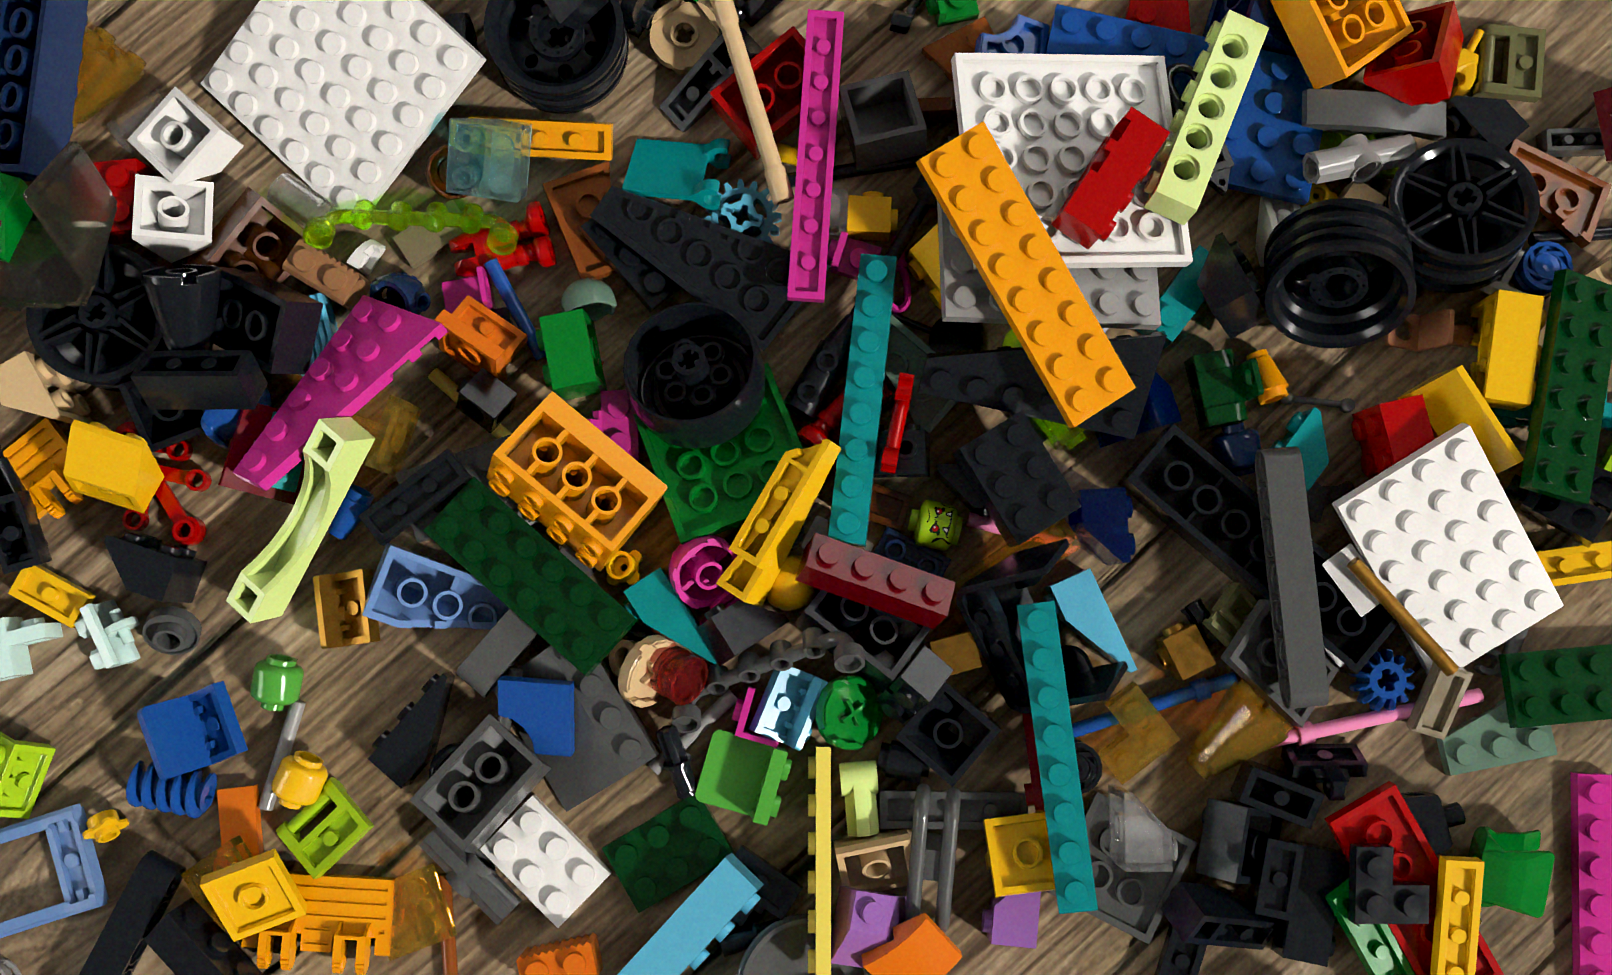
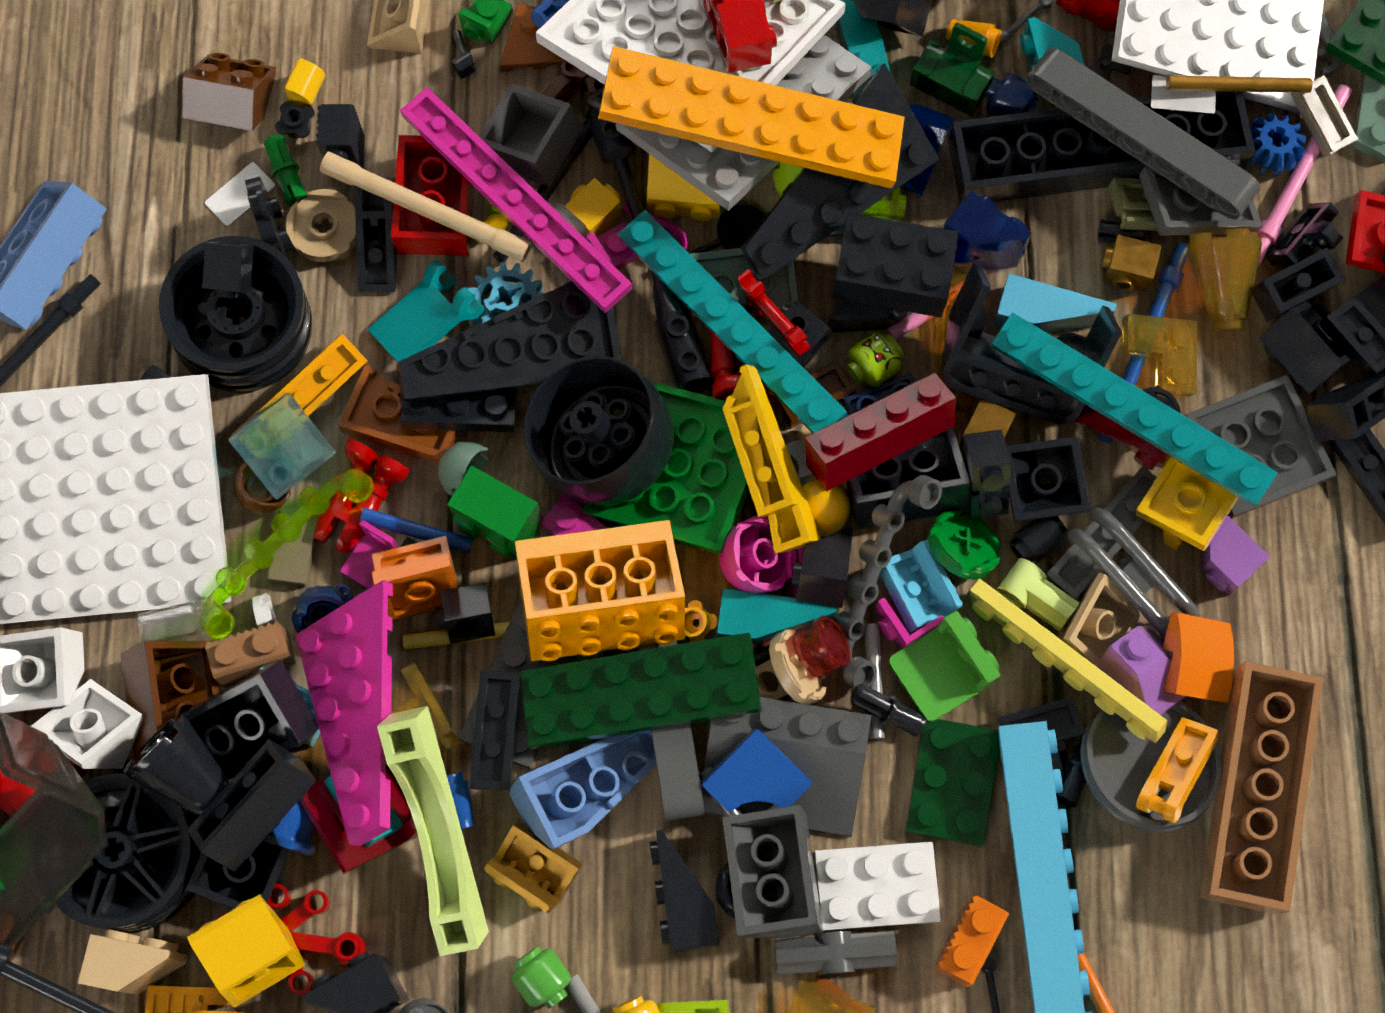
camera: 45 degrees left, 10 degrees down
clear slope [1108,784,1178,872] -> none

